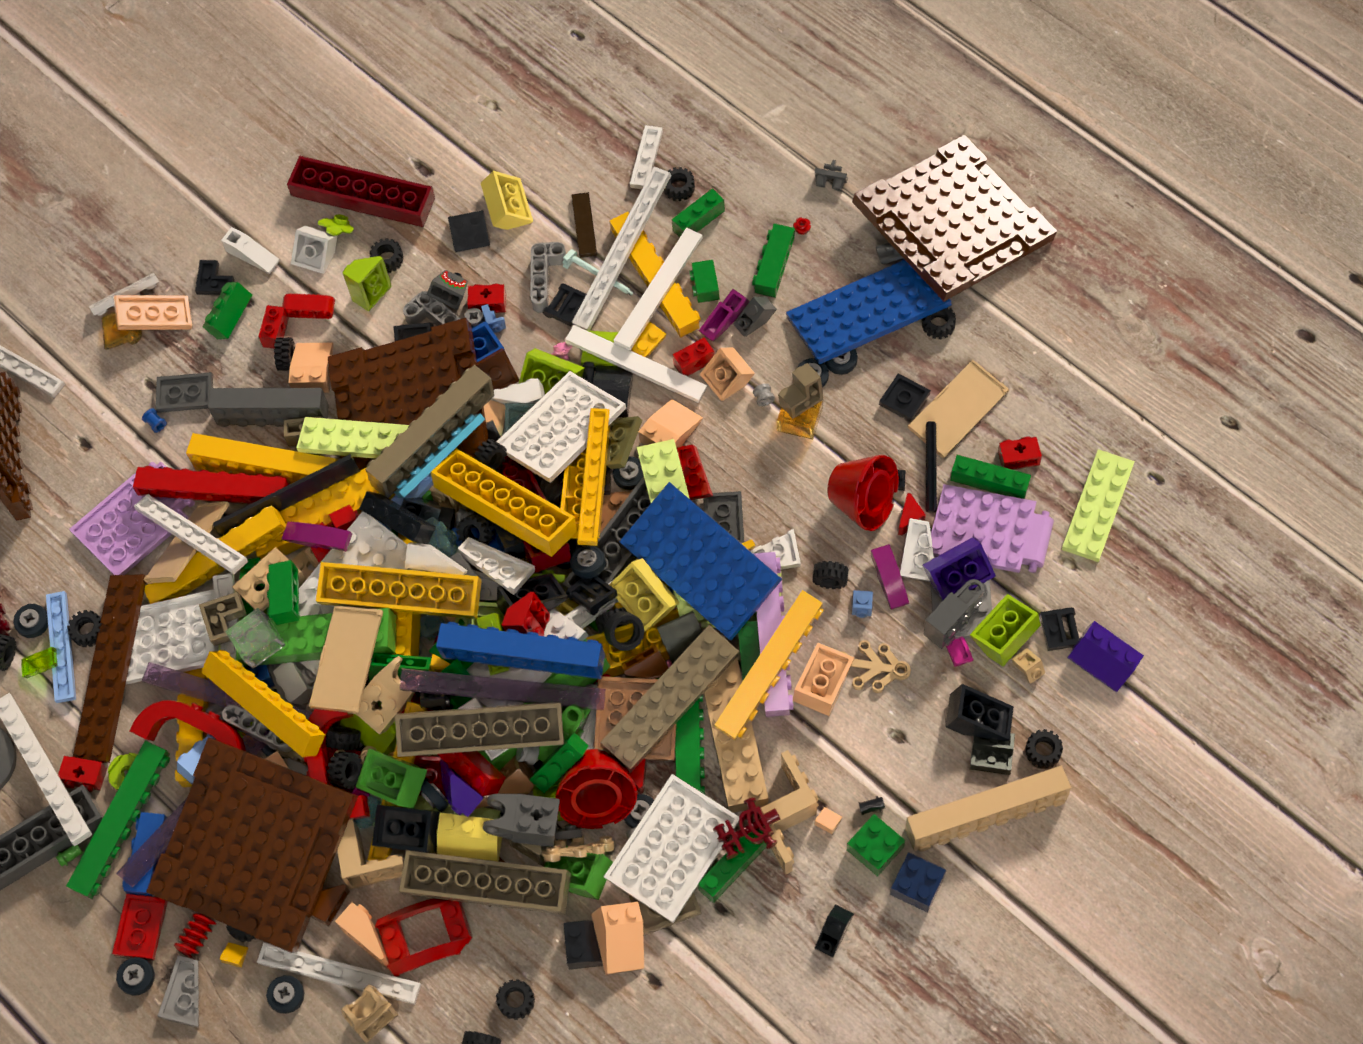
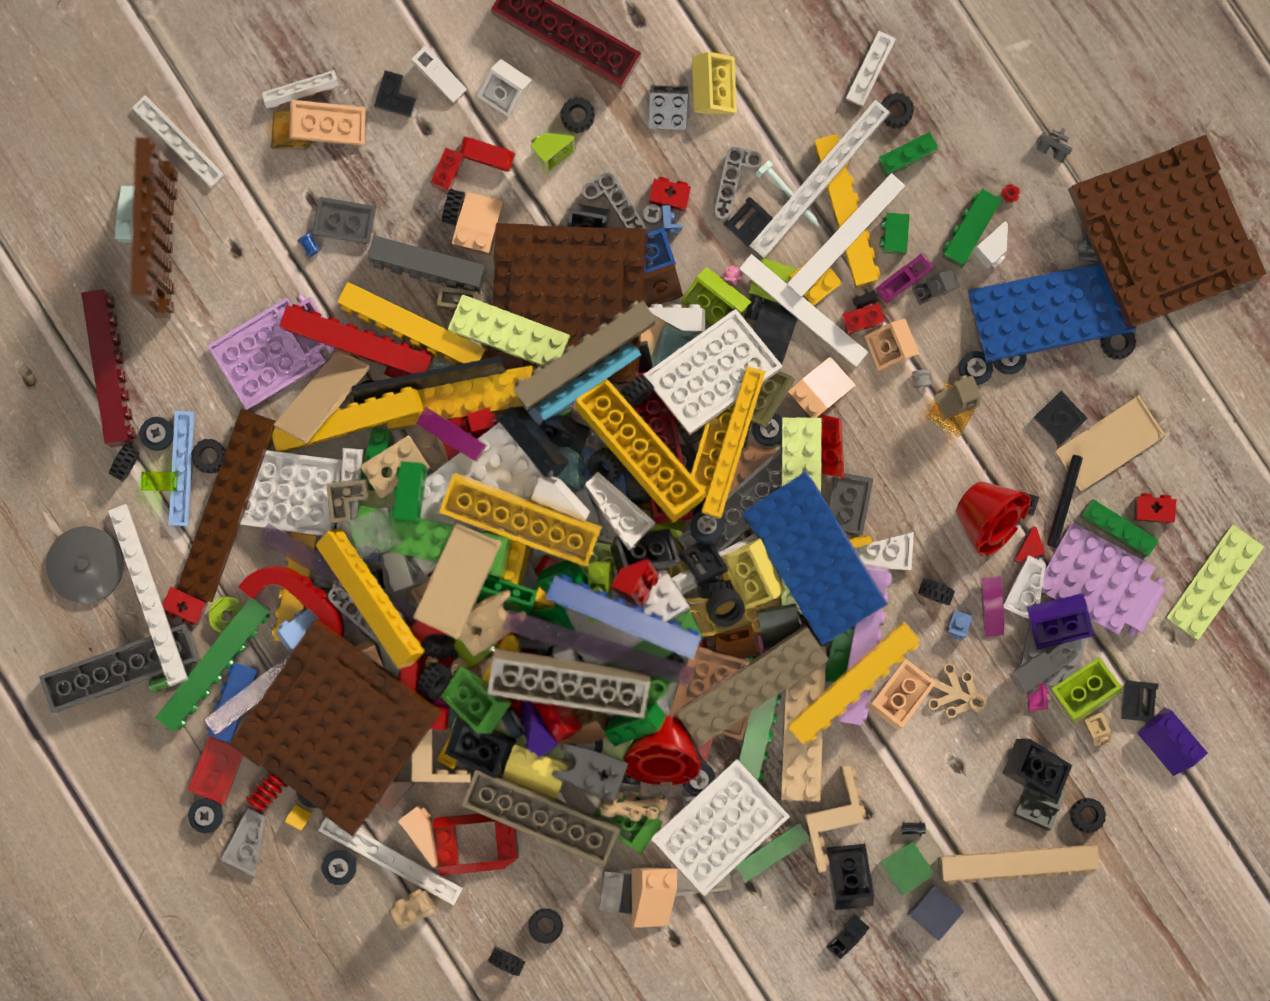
camera: 10 degrees right, 20 degrees up
white tile [134,494,248,574] -> none
green brick [202,282,253,340] -> none
lime plate [318,214,354,236] -> none
dark grey torso [426,270,468,310] -> none
dark brown tile [571,192,598,258] -> none
dark red piece [713,798,781,859] -> none
light nougat slope [815,807,842,834] -> none
none -> black slope [827,844,874,910]
none -> black pin [853,290,878,309]
none -> white slope [973,221,1008,269]

